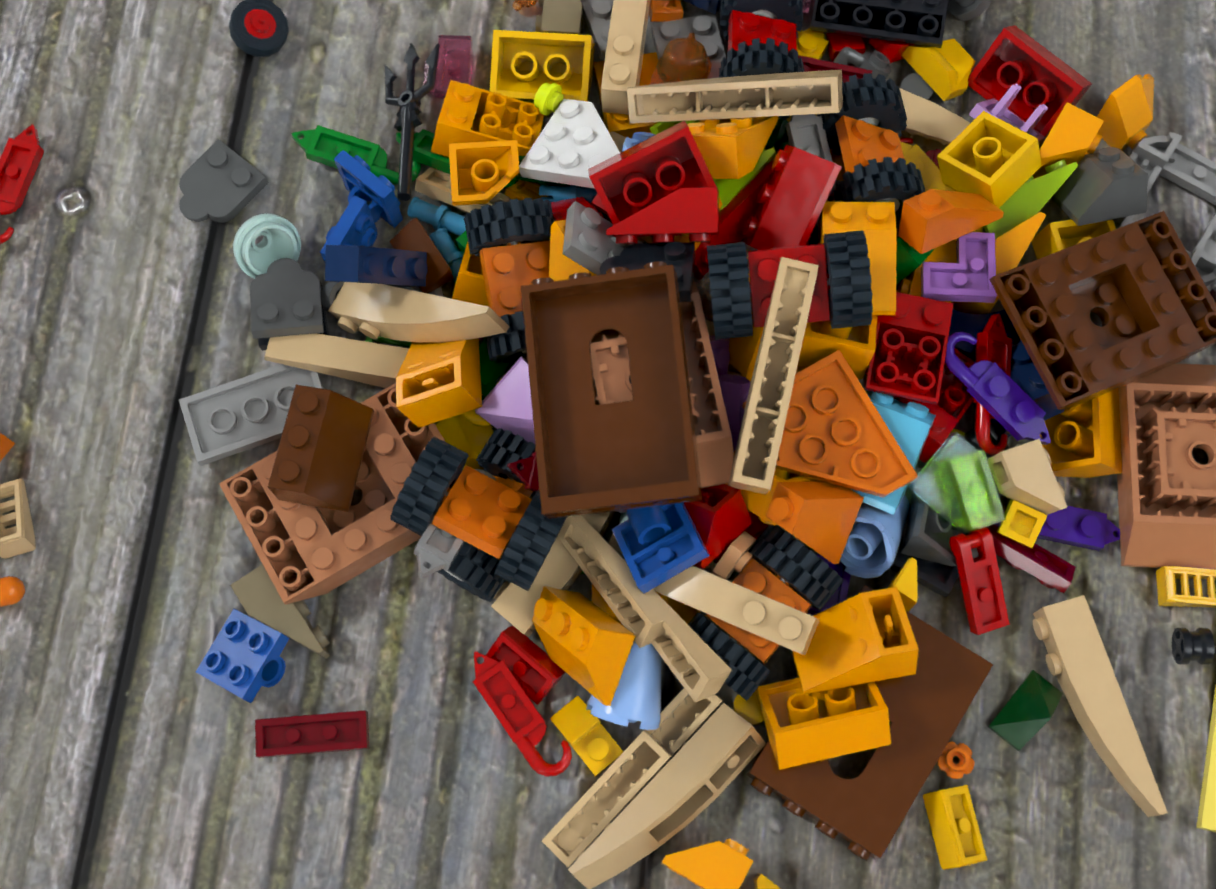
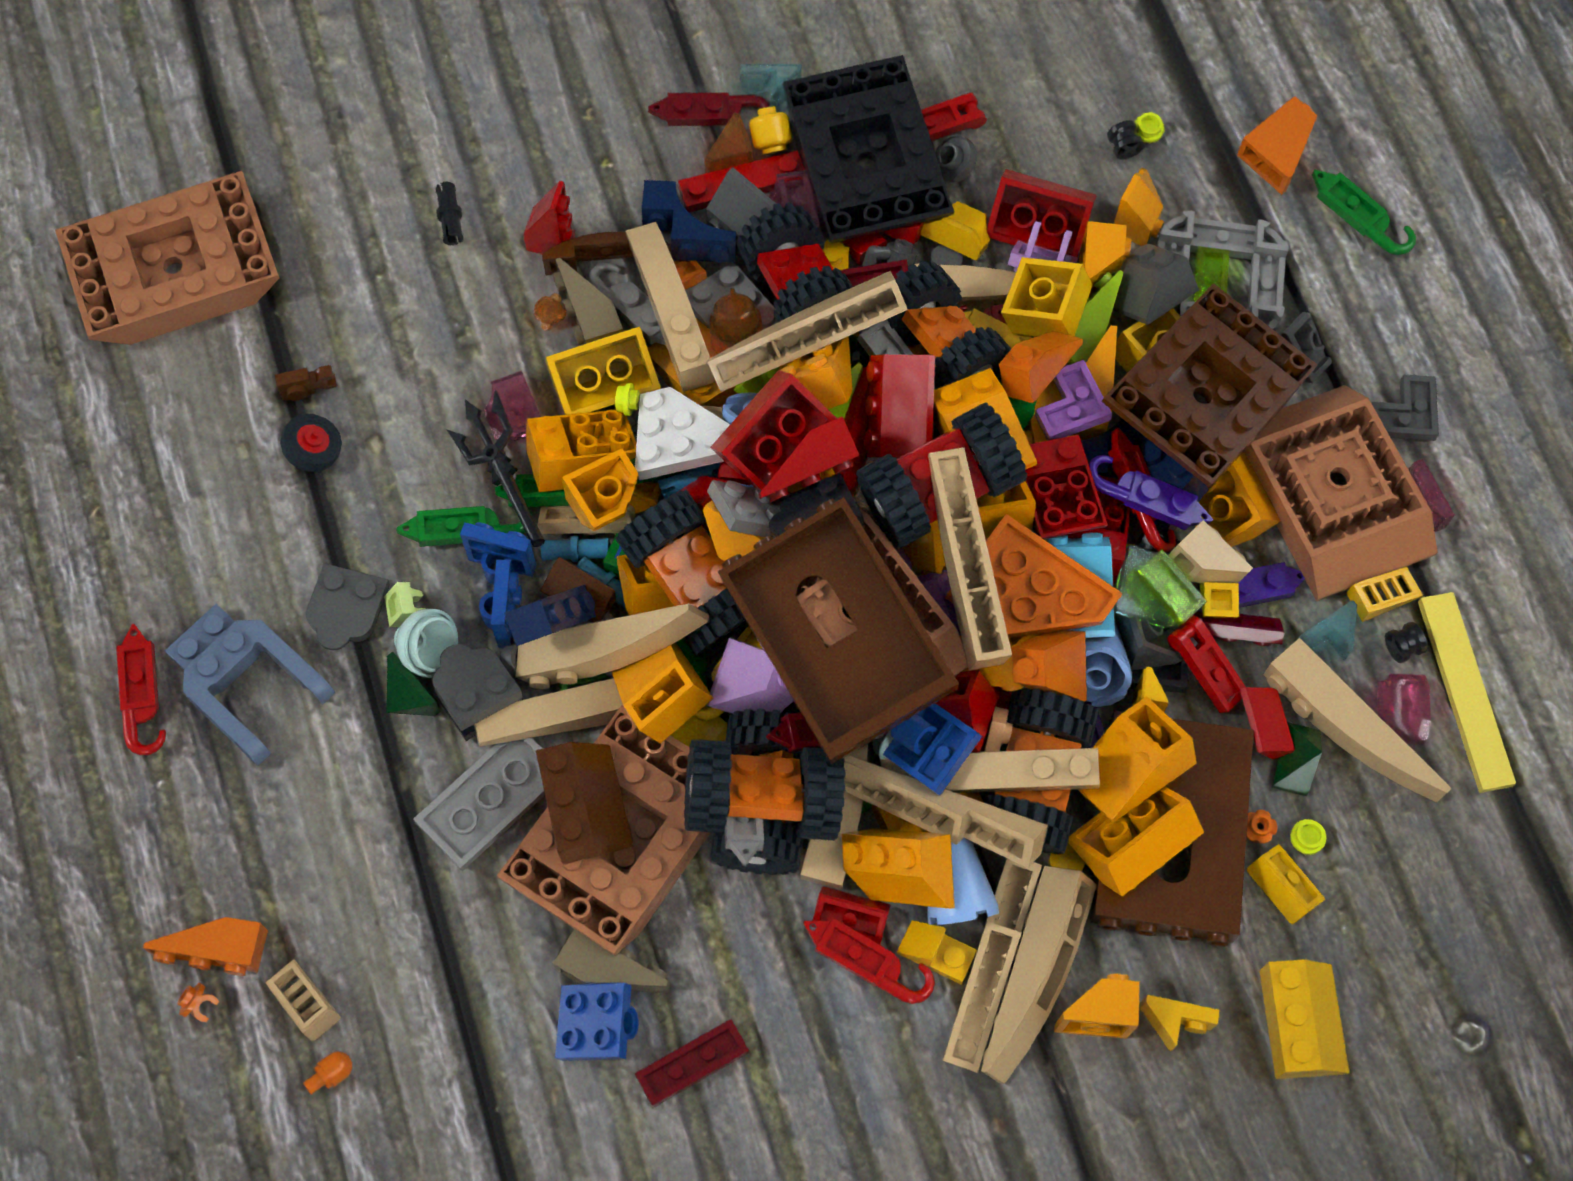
camera: 30 degrees left, 5 degrees down
none -> sand blue plate [165,604,335,766]
none -> yellowish green tile [384,582,425,627]
none -> dark green slope [386,652,440,716]
none -> black wheel [1107,120,1145,159]
none -> neon yellow plate [1135,112,1164,143]
none -> clear neon green plate [1192,246,1230,302]
none -> red slope [1240,687,1295,760]
none -> neon yellow plate [1290,819,1327,855]
none -> clear light blue slope [1297,600,1357,660]
none -> clear pink slope [1377,674,1431,745]

